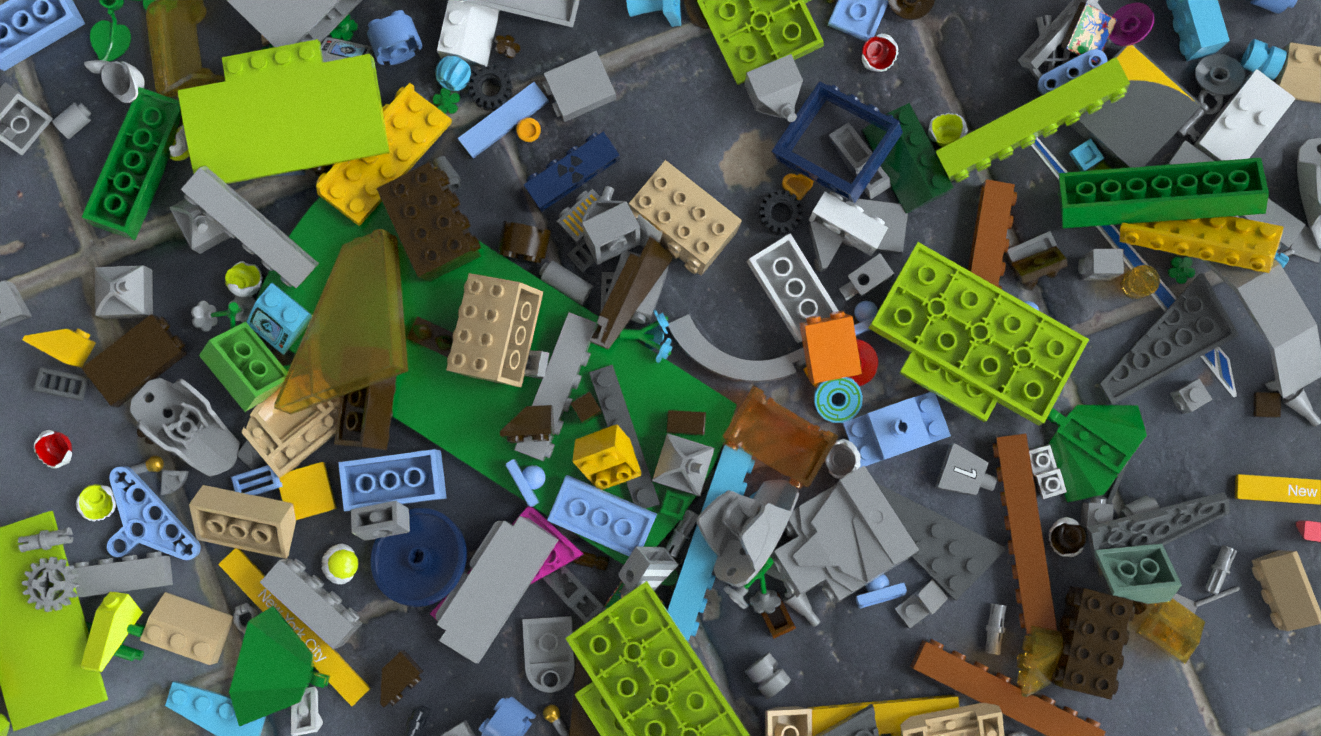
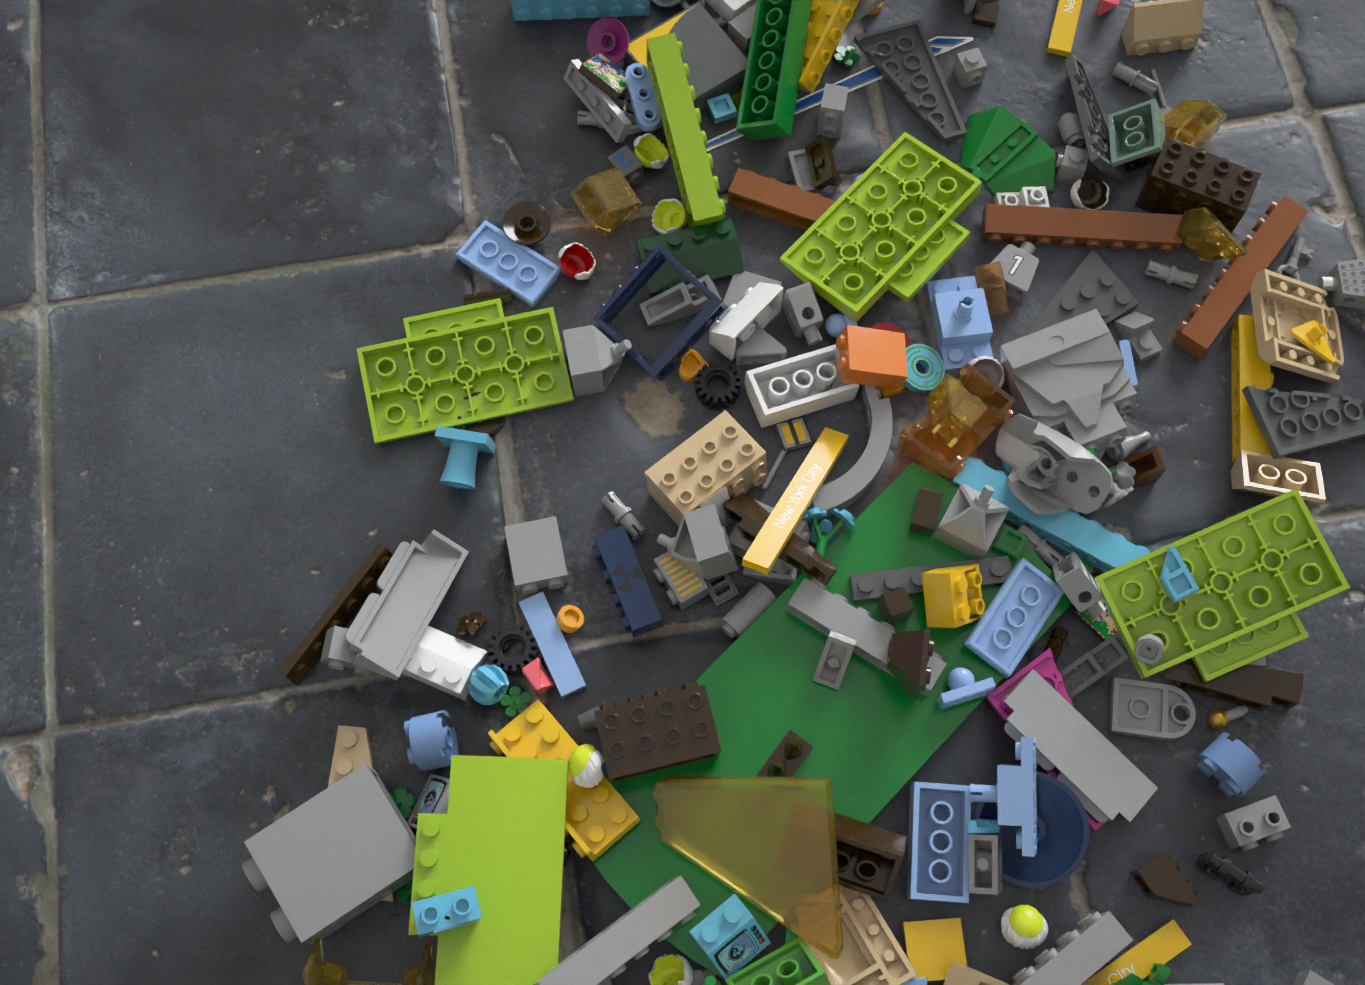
camera: 80 degrees left, 15 degrees down
tan brick [446,273,543,388] -> none
dark brown brick [498,221,551,263] -> none
light grey wheel [745,652,791,700] -> none
clear yellow wheel [1120,265,1160,299] -> none
none -> medium azure piece [411,886,482,937]
none -> coral slope [522,658,555,696]
none -> hair [568,744,605,788]
none -> clear yellow slope [570,167,642,235]
none -> light grey pin [601,491,646,540]
none -> dark grey brick [607,145,644,189]
none -> neon yellow hair [634,133,669,169]
none -> yellow tile [742,427,849,575]
none -> piece [762,415,814,490]
none -> clear yellow slope [927,373,988,448]
none -> medium azure tile [968,819,1002,833]
none -> light blue brick [970,737,1037,857]
none -> clear orange slope [975,262,1010,317]
none -> light grey tile [1134,634,1164,664]
none -> medium azure tile [1159,545,1200,603]

